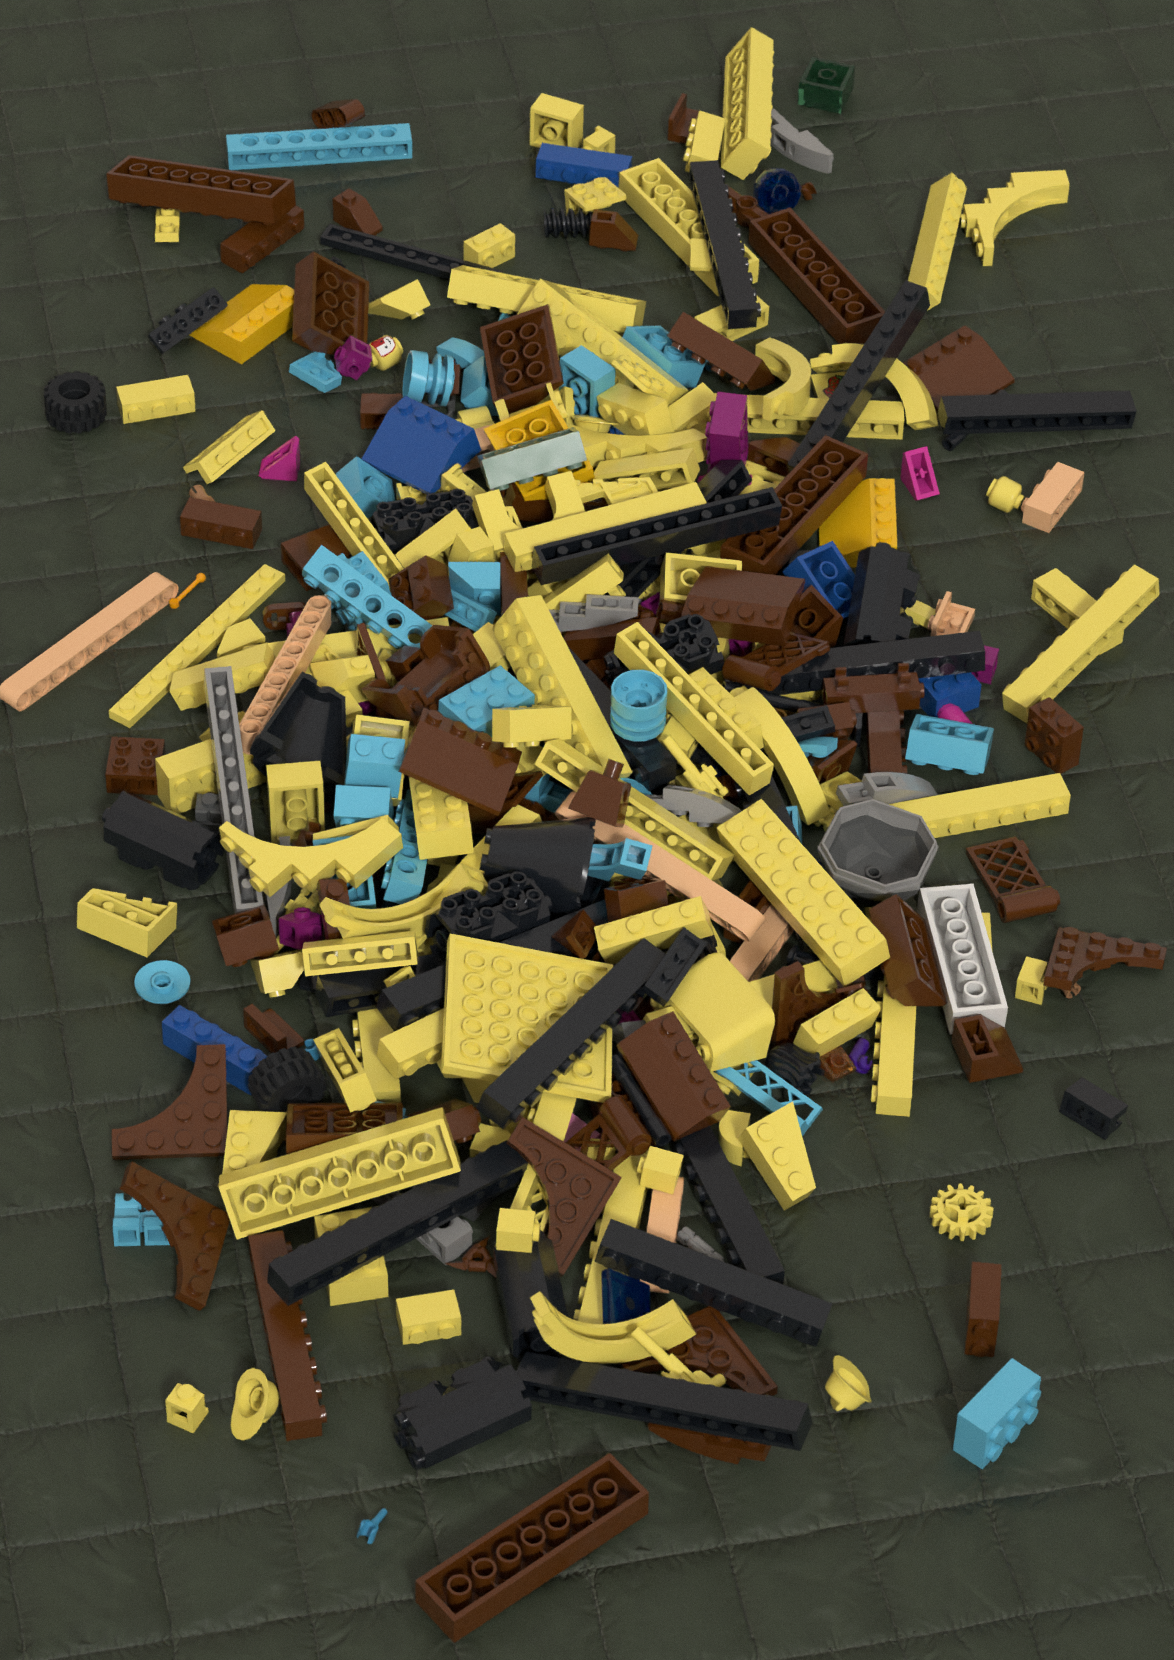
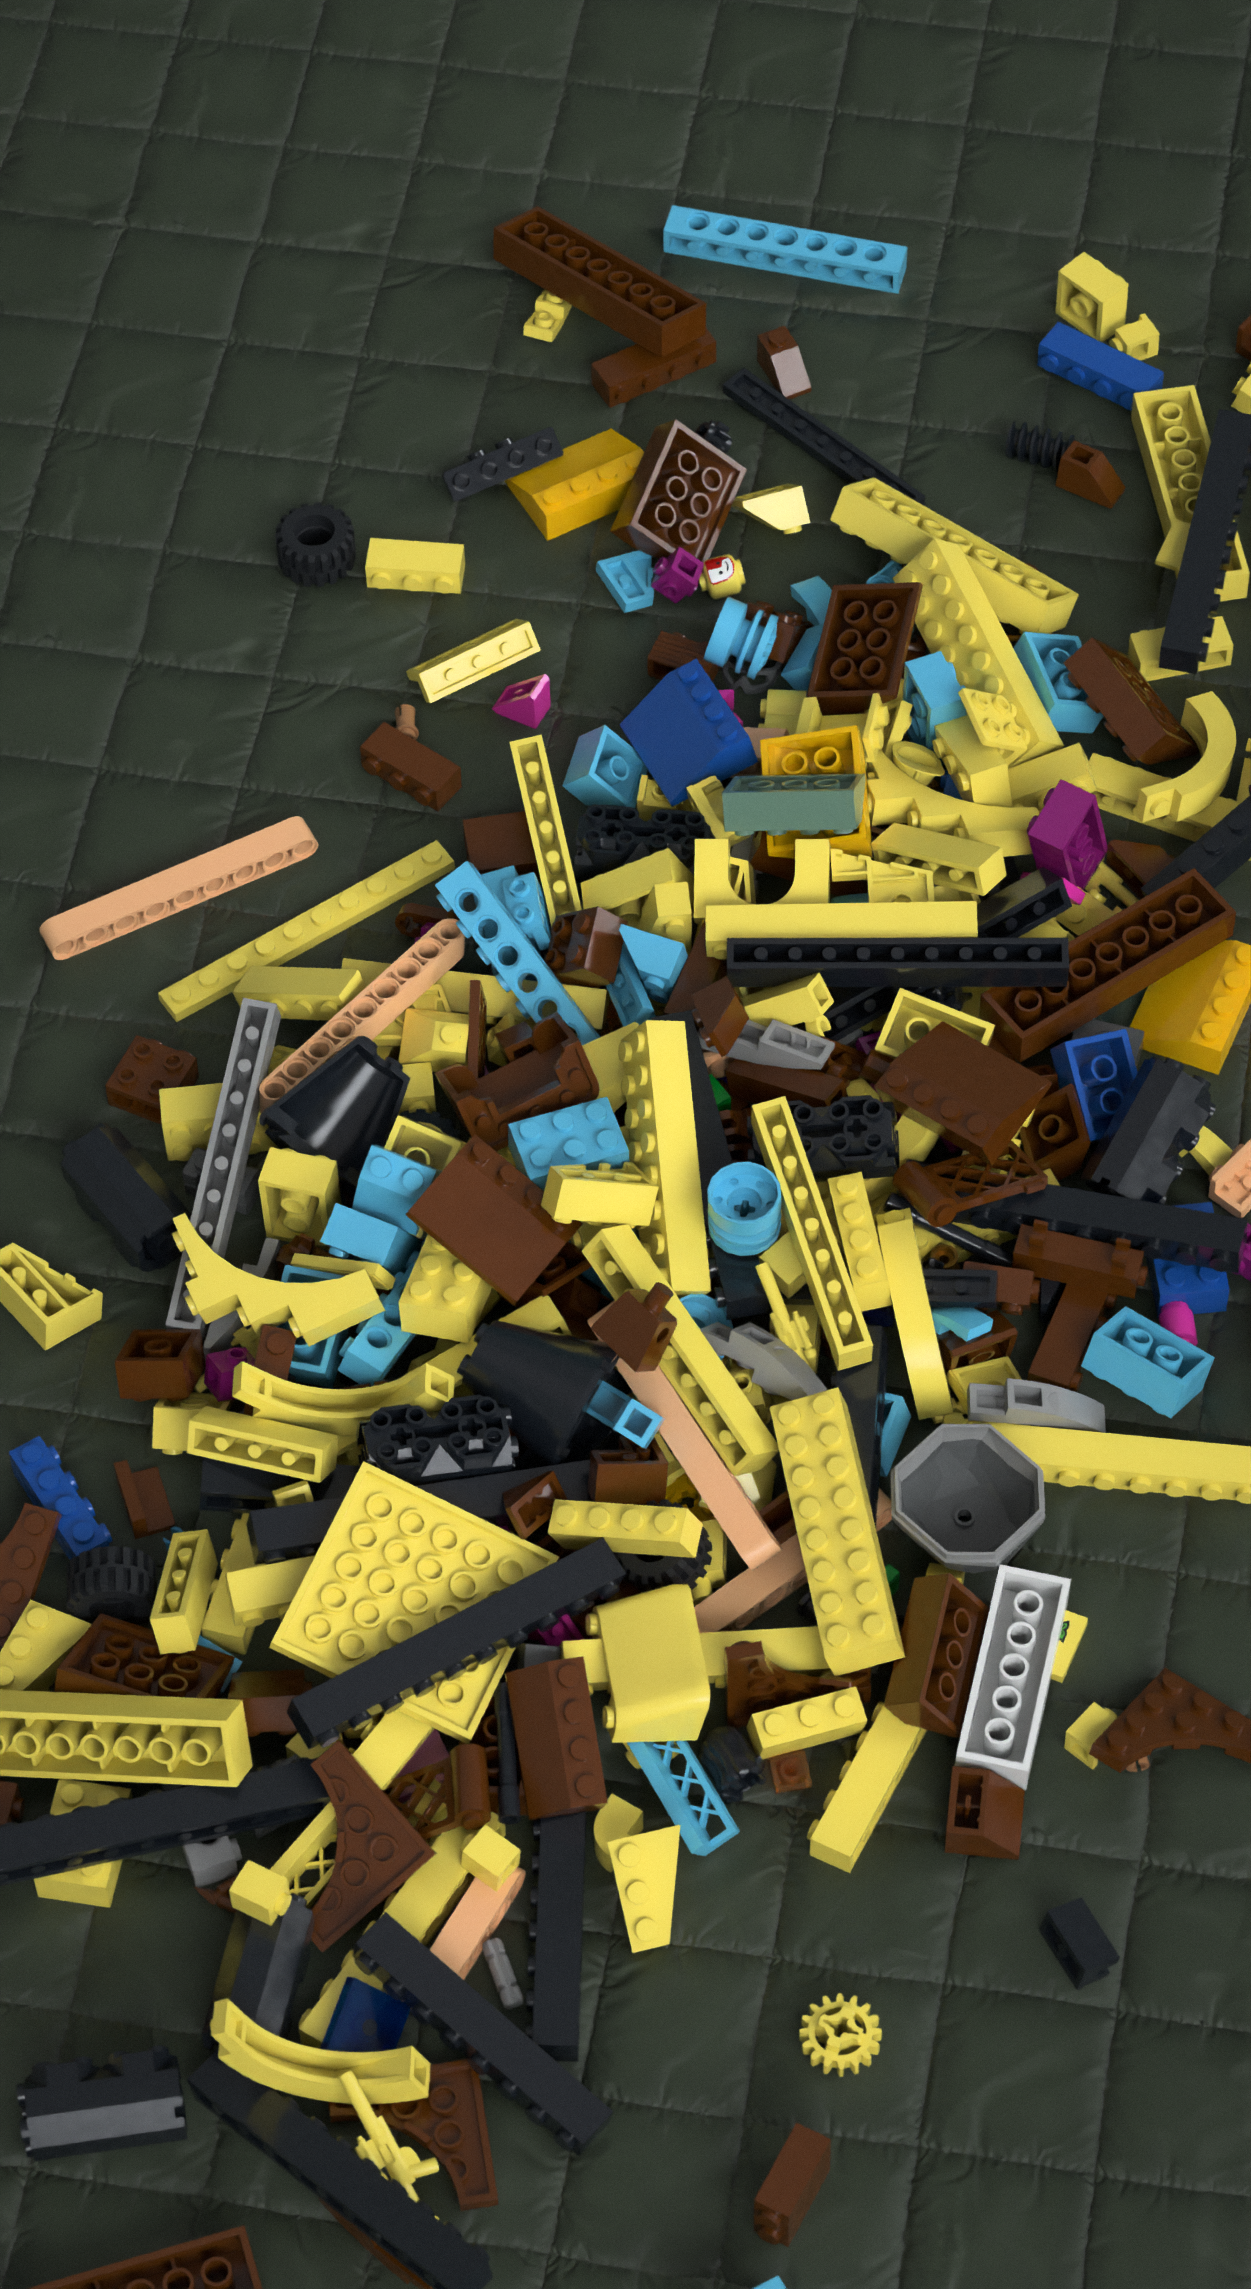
camera: 25 degrees right, 10 degrees up
medium azure dish [134,960,190,1004] -> none
light orange hinge [169,573,206,609] -> none
light yellow slope [217,618,265,658] -> none
reddish brown beam [311,99,365,129] -> none
light yellow brick [396,1289,461,1345] -> none
light yellow brick [464,223,515,268] -> none
light yellow bracket [564,177,626,215] -> none
black plate [641,928,707,1007] -> none
light yellow piece [825,1355,872,1411] -> none
dark purple arm [848,1038,873,1074] -> none
reddish brown piece [966,837,1060,923] -> none
none -> reddish brown slope [691,976,749,1057]

